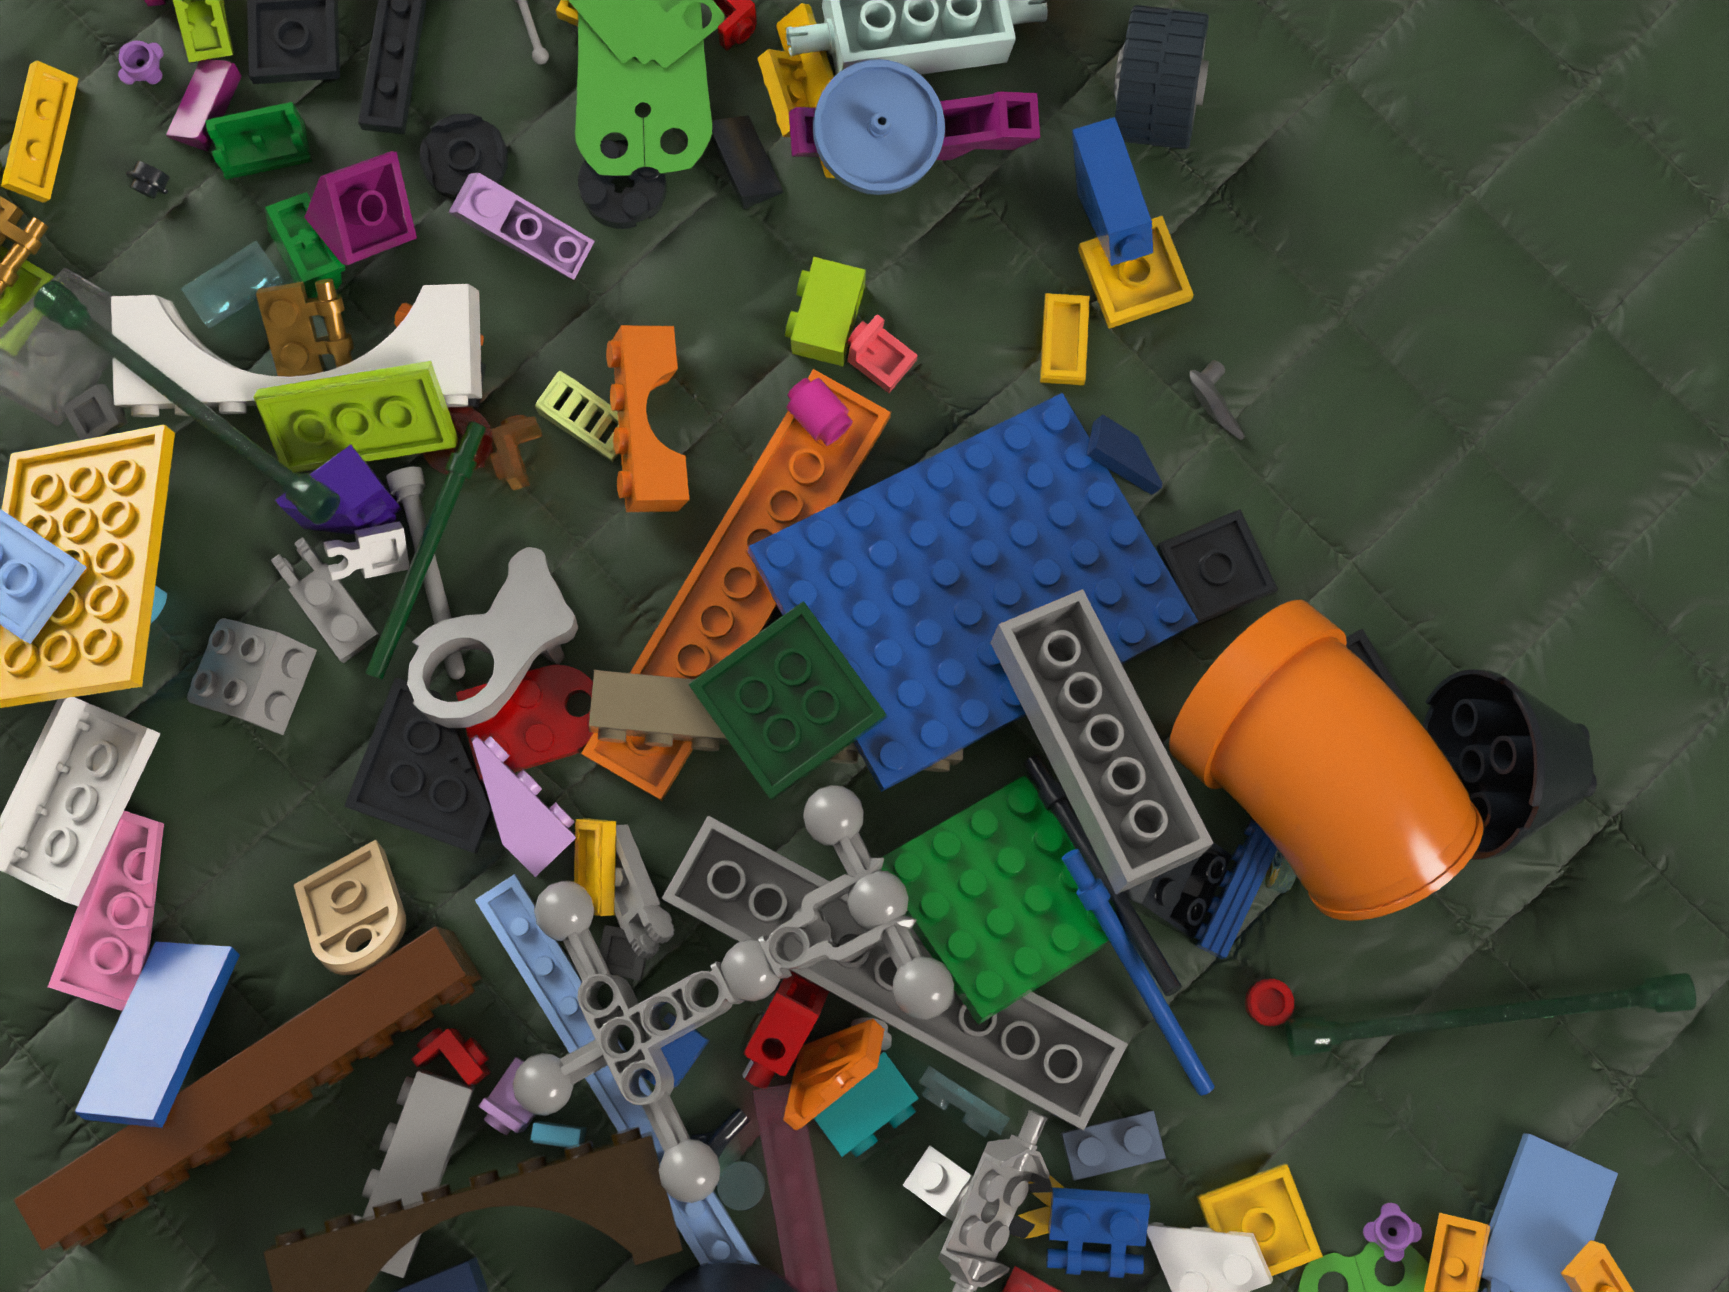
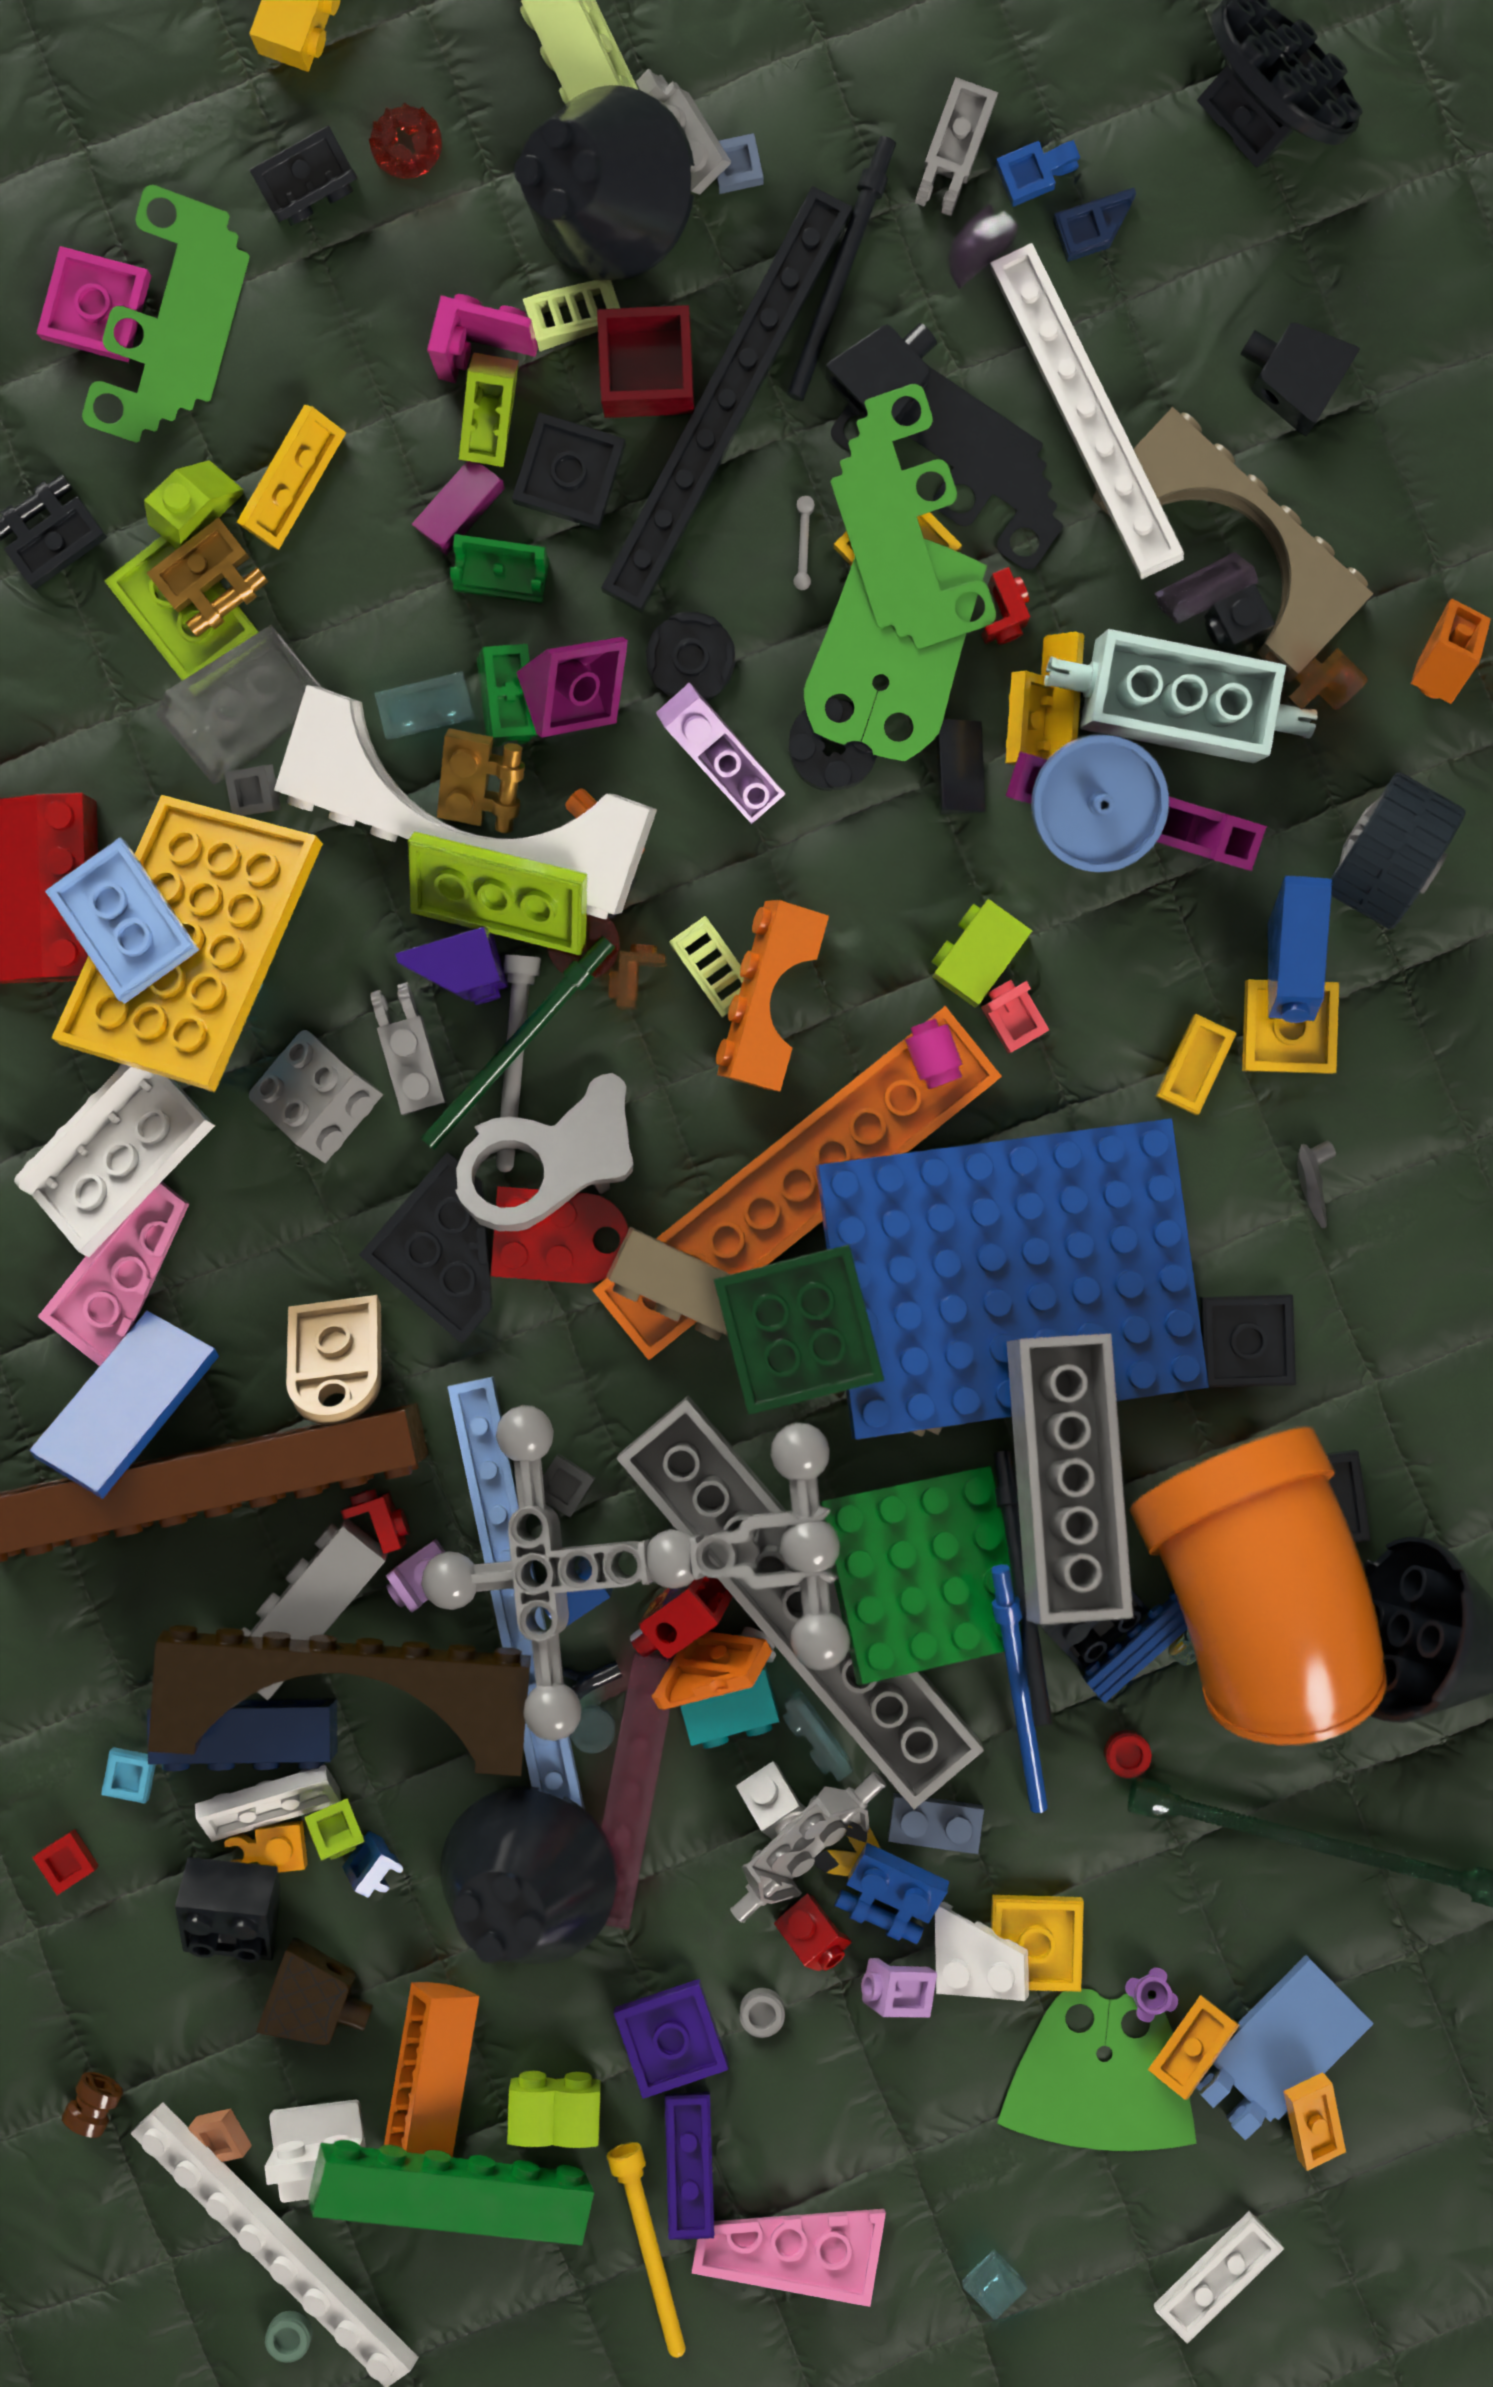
camera: 25 degrees right, 10 degrees up
clear green hose [34,281,340,525] -> none
medium lavender plate [118,41,164,85] -> none
black plate [126,161,170,199] -> none
white plate [323,521,409,581] -> none
lavender slope [471,734,576,877] -> none
medium azure tile [531,1121,587,1147] -> none
yellow tile [574,819,616,916] -> none
light grey hinge [614,825,675,960] -> none
dark blue tile [1087,415,1162,495] -> none

